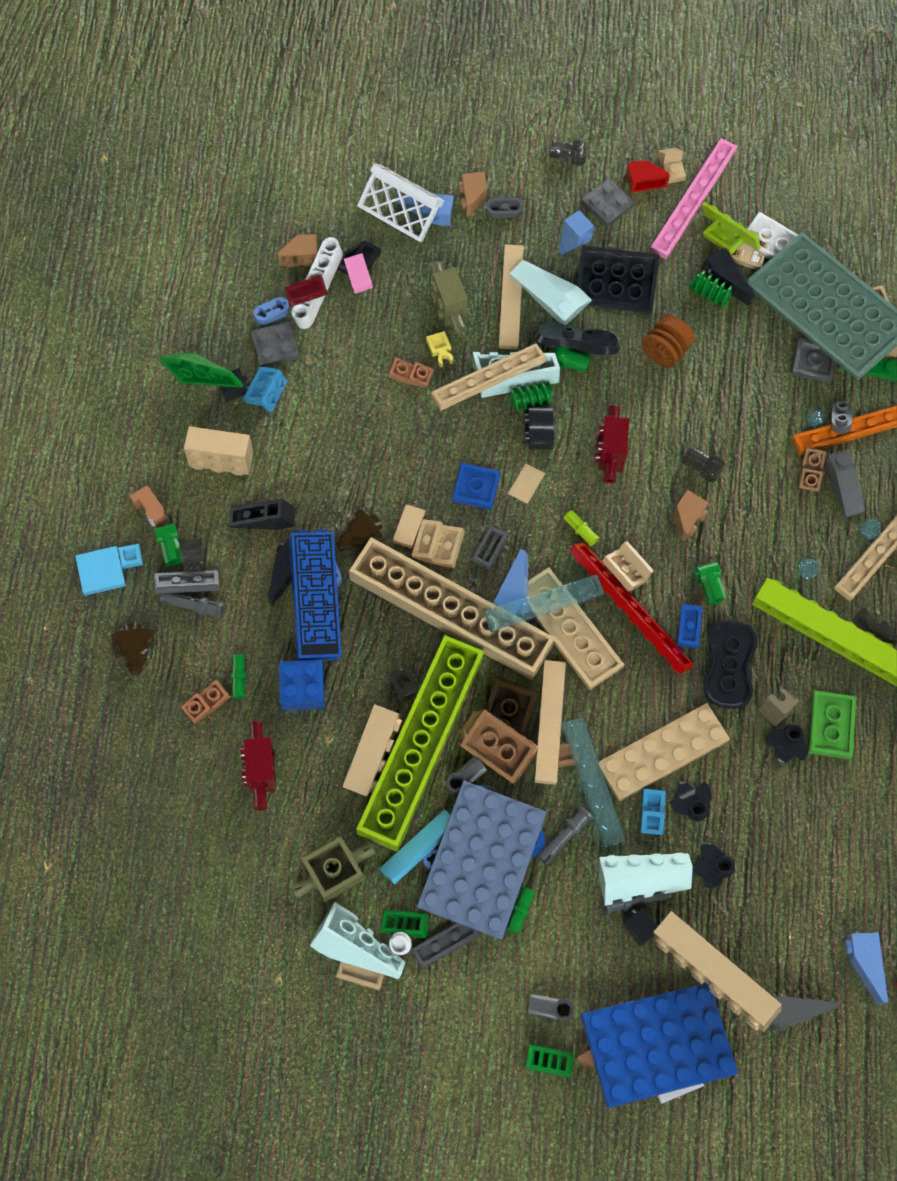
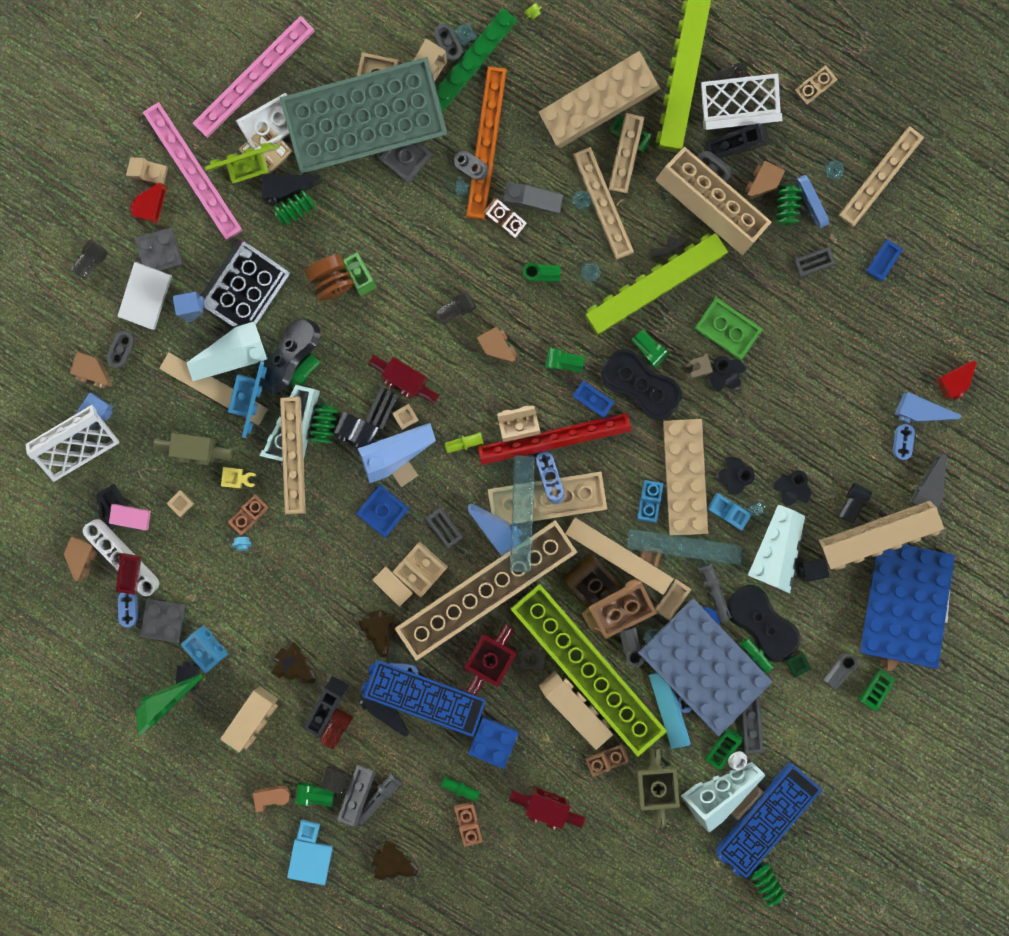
camera: 60 degrees left, 20 degrees up
none -> white tile [117,262,172,330]
none -> tan plate [167,490,195,517]
none -> bright pink plate [193,16,315,138]
none -> dark azure bracket [228,361,267,438]
none -> medium azure plate [232,537,252,551]
none -> dark brown rock [271,642,317,684]
none -> clear red piece [319,708,353,749]
none -> bright green slope [344,252,377,296]
none -> light blue wedge [358,423,436,484]
none -> dark grey tile [365,387,399,430]
none -> tan plate [392,404,419,430]
none -> dark red brick [464,623,517,696]
none -> green piece [522,263,561,283]
none -> medium blue beam [536,451,564,504]
none -> medium nougat slope [585,743,630,777]
none -> green piece [631,329,669,368]
none -> dark azure slope [637,480,663,523]
none -> tan tile [655,579,692,621]
none -> blue brick [714,761,822,878]
none -> black plate [727,585,801,662]
none -> clear light blue plate [748,500,766,517]
none -> green piece [750,862,785,908]
none -> dark green tile [785,652,811,678]
none -> black piece [838,483,872,524]
none -> medium blue beam [893,424,915,460]

